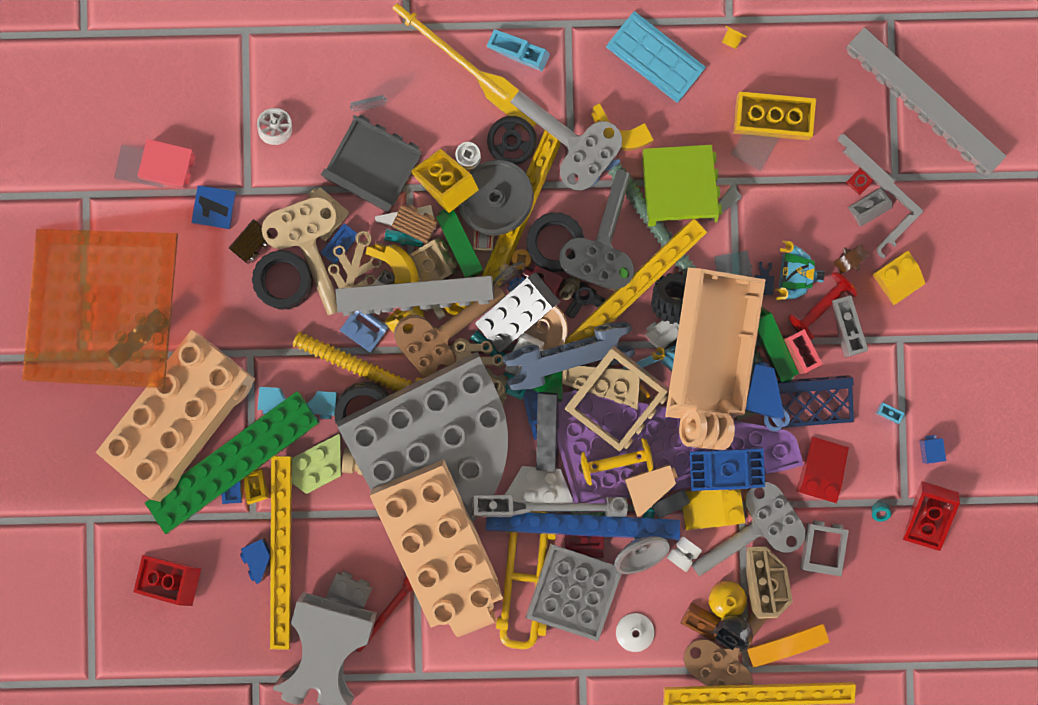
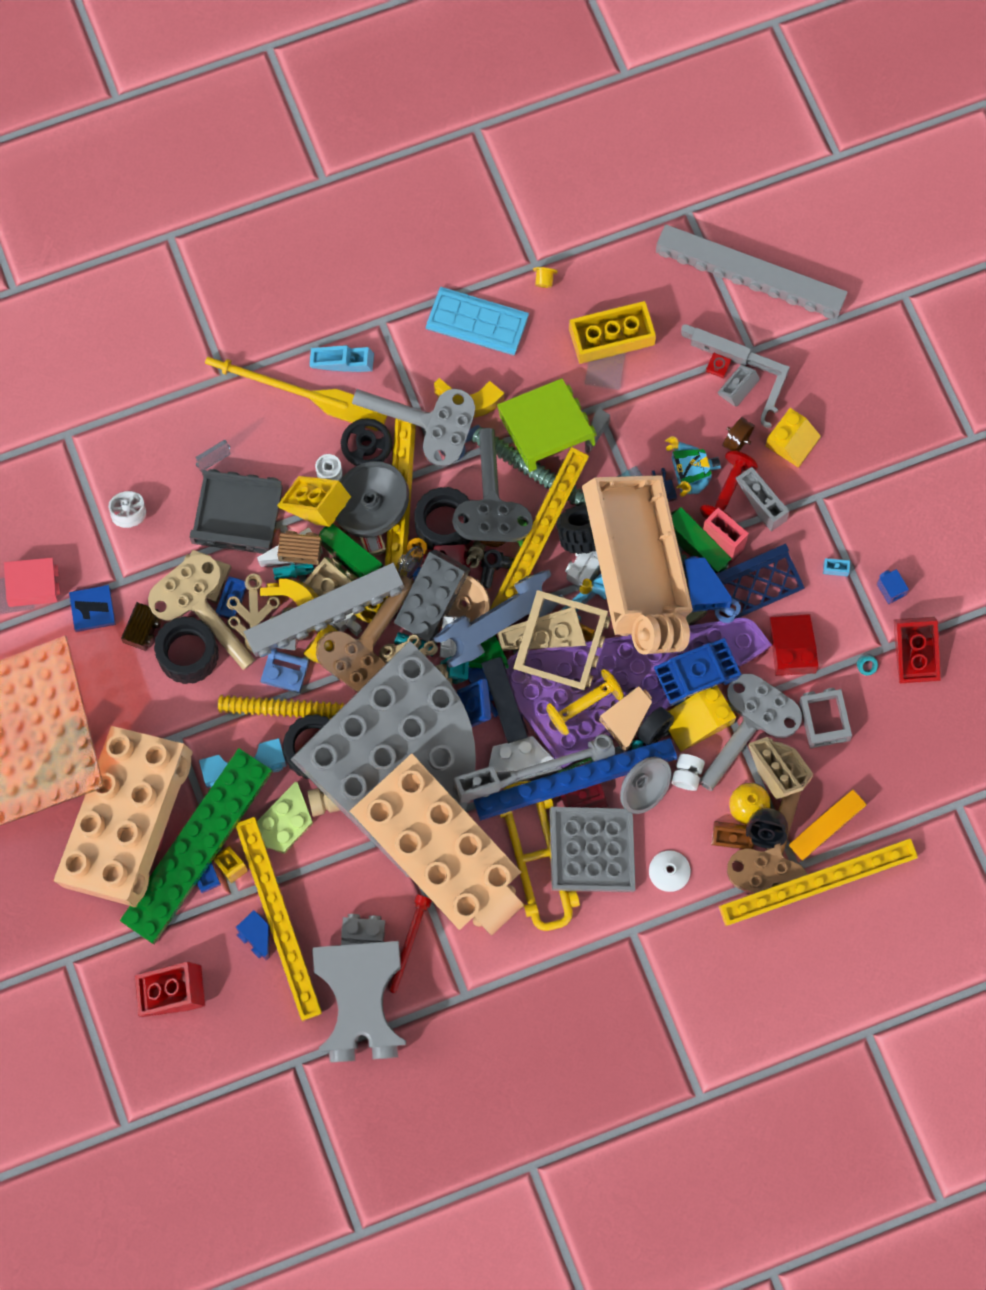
camera: 20 degrees left, 15 degrees down
none -> blue tile [457,679,491,727]

